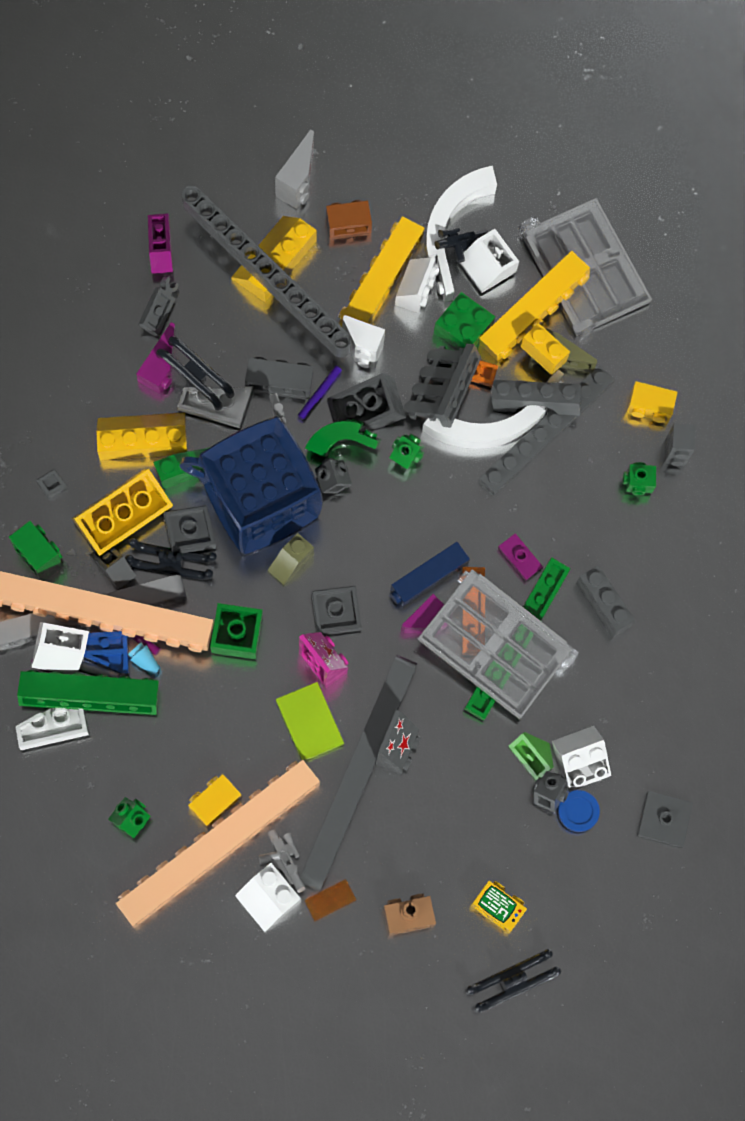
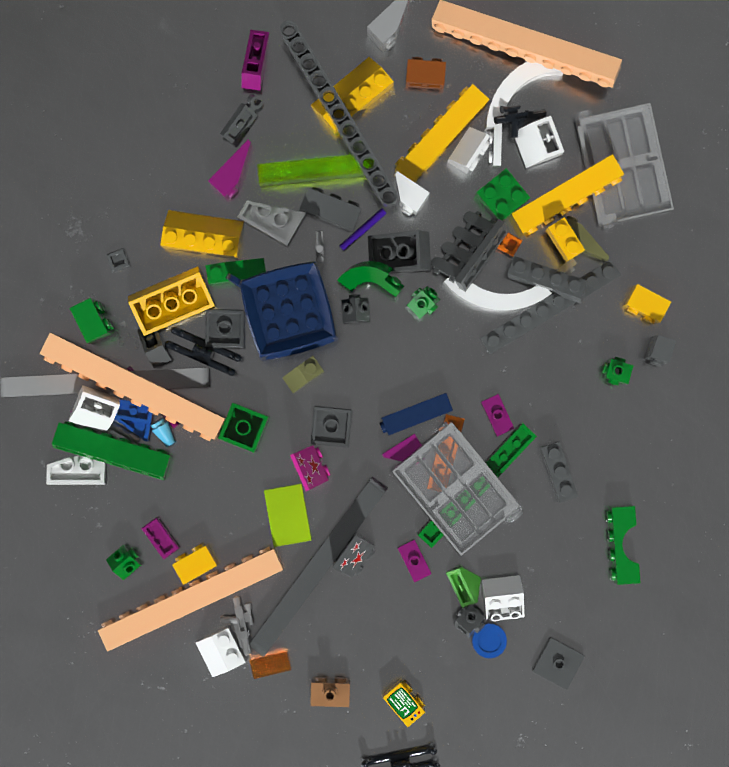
camera: 20 degrees right, 15 degrees up
black piece [156,336,235,411] -> none
none -> magenta plate [141,517,180,560]
none -> clear neon green brick [257,155,374,187]
none -> magenta plate [397,539,431,583]
none -> light nougat brick [432,0,622,88]
none -> green arch [606,505,641,585]

